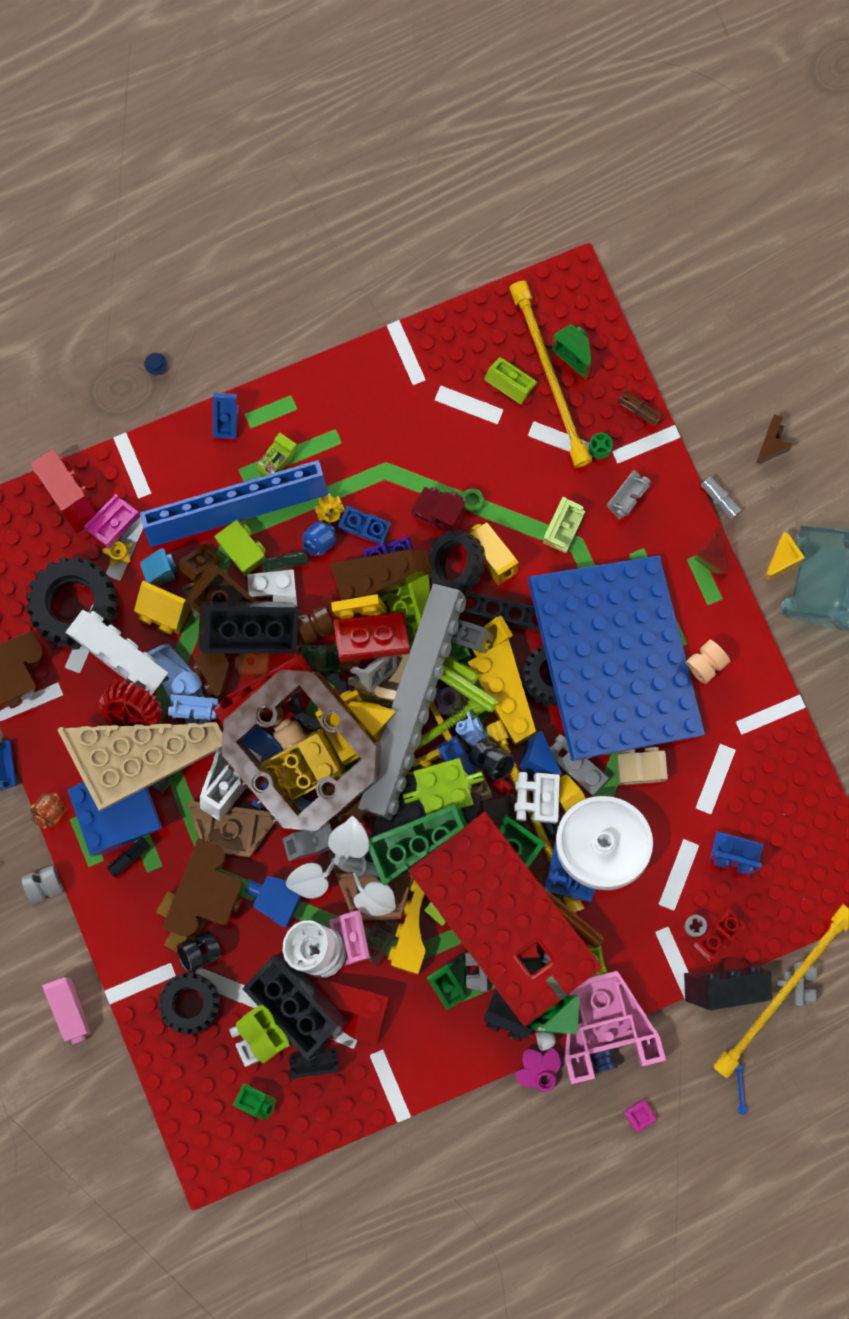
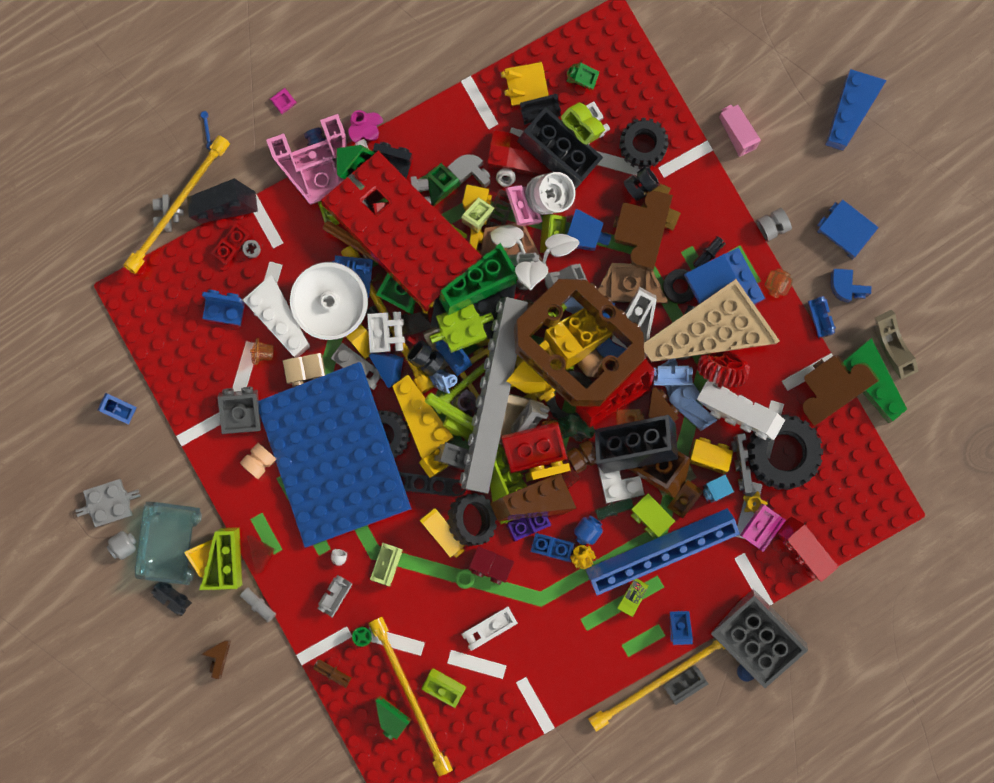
camera: 170 degrees right, 5 degrees up
none -> black hinge [151,580,192,616]
none -> lime wedge [199,528,243,590]
none -> dark grey plate [218,387,261,434]
none -> white wedge [243,274,310,358]
none -> clear orange piece [250,338,273,365]
none -> white hinge [331,549,347,566]
none -> light grey brick [448,155,491,188]
none -> yellowish green slope [461,198,494,233]
none -> white plate [461,607,518,651]
none -> white plate [496,168,515,187]
none -> yellow plate [501,62,549,106]
none -> lime slope [540,214,566,254]
none -> yellow hose [588,640,725,732]
none -> black tyre [663,269,695,304]
none -> dark grey hinge [663,665,708,705]
none -> dark grey slope [711,589,808,688]
none -> dark grey wing [731,433,753,494]

